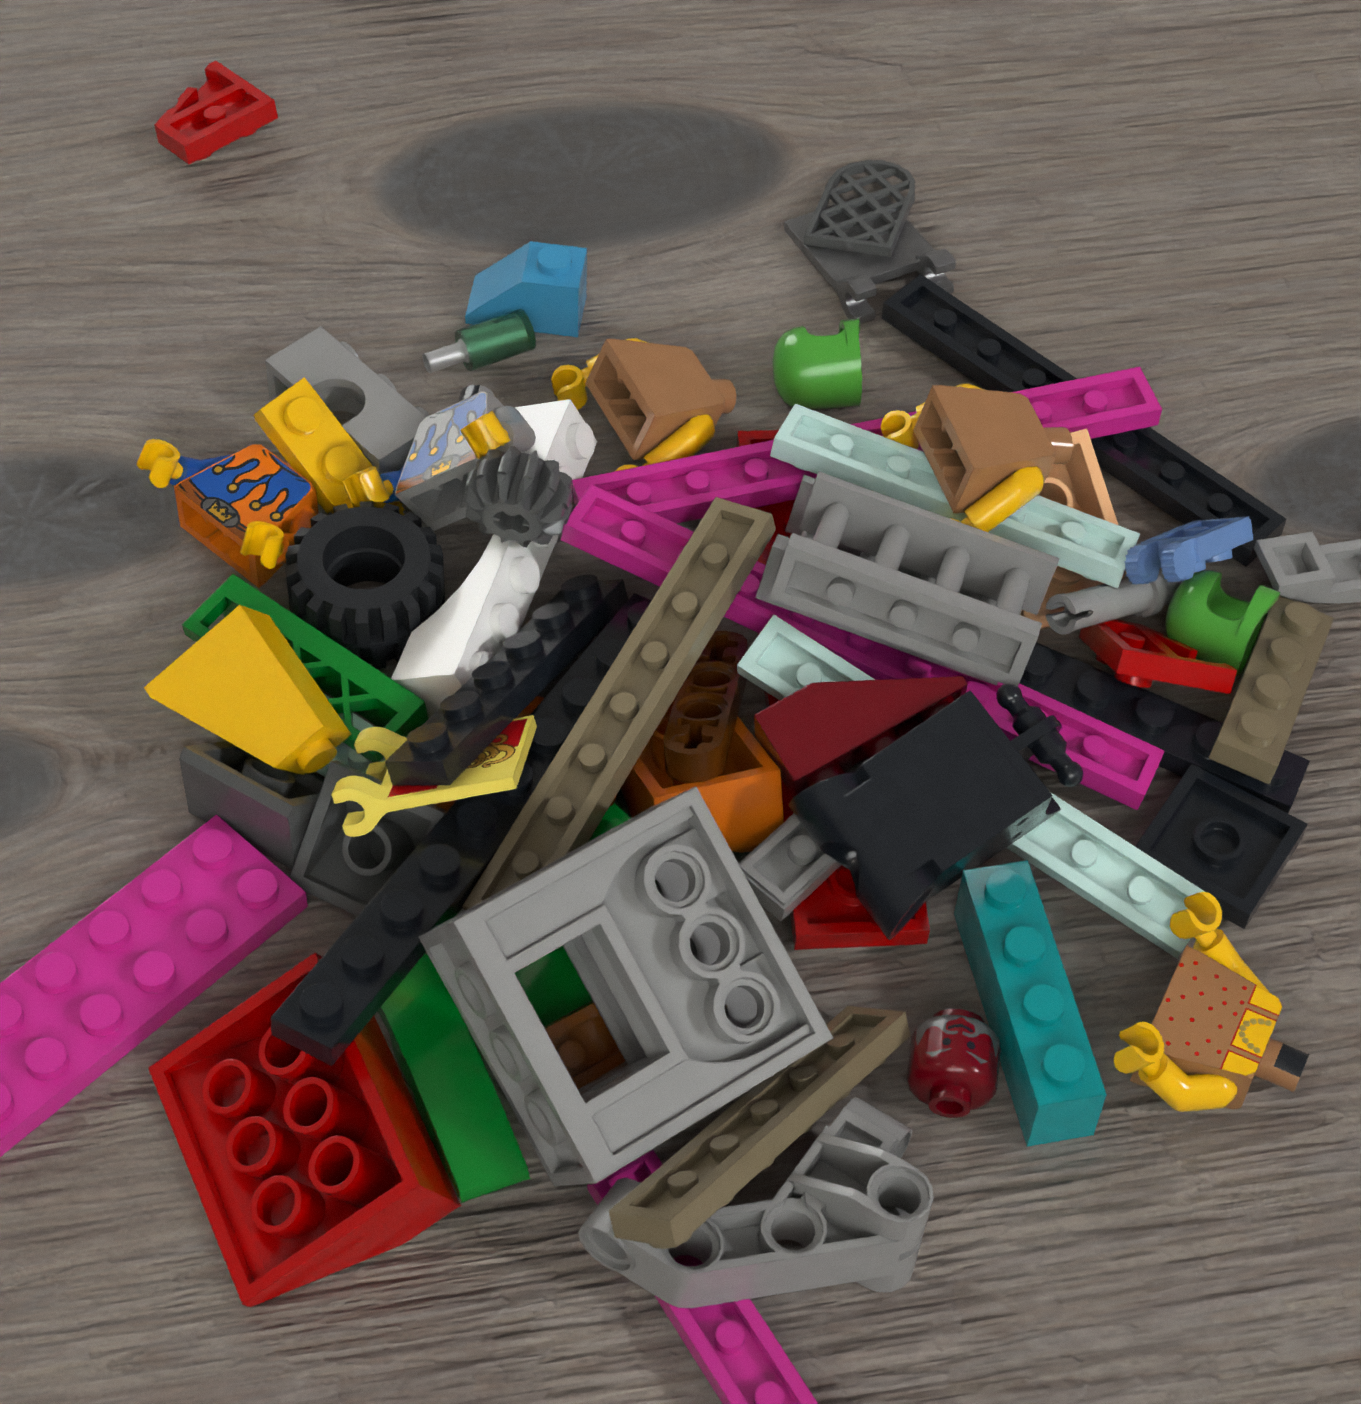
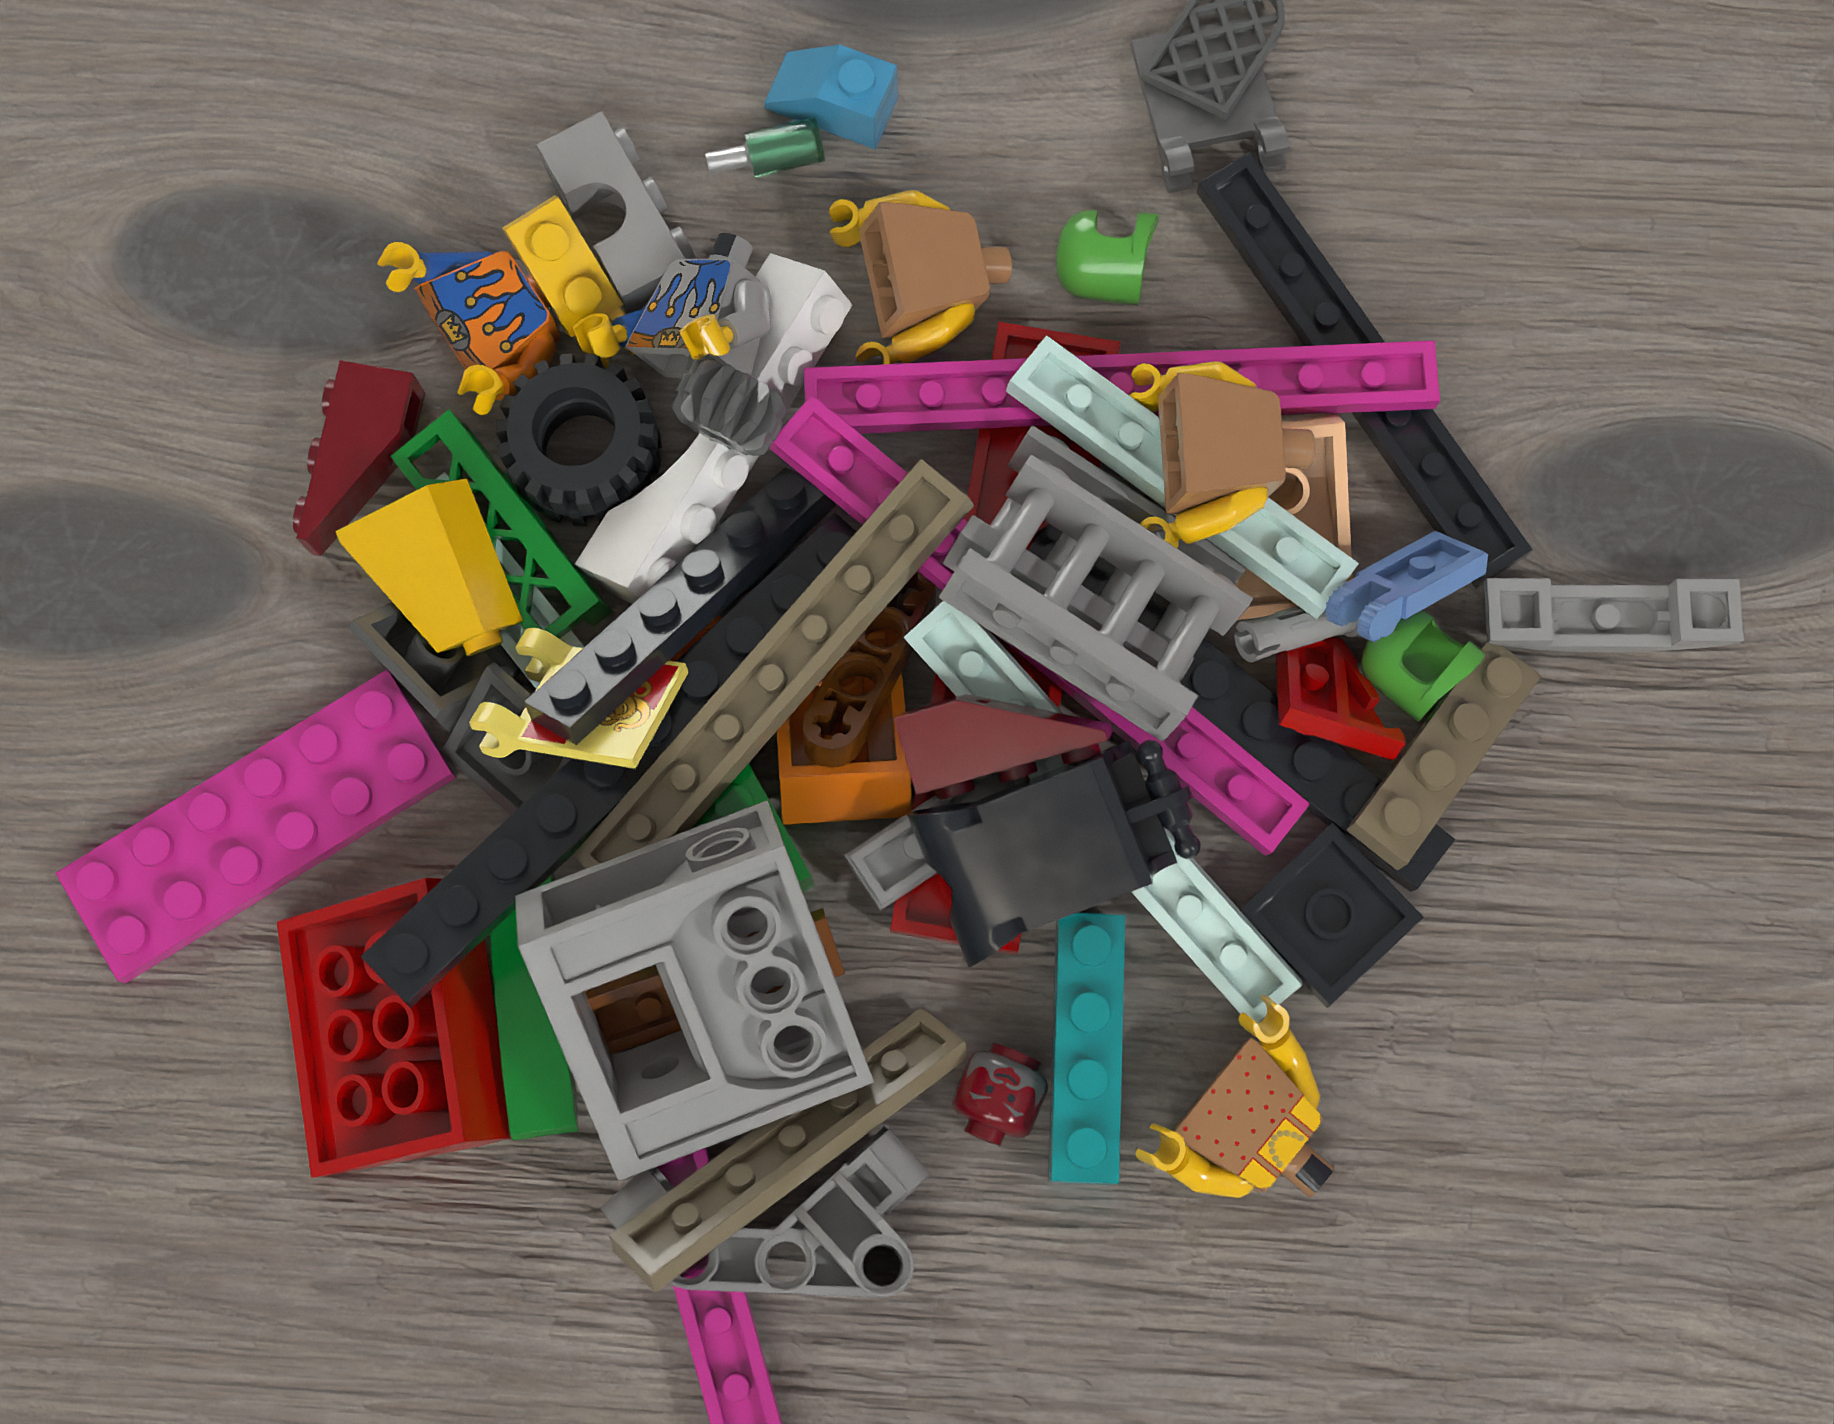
camera: 20 degrees right, 25 degrees up
none -> dark red slope [293,360,425,557]

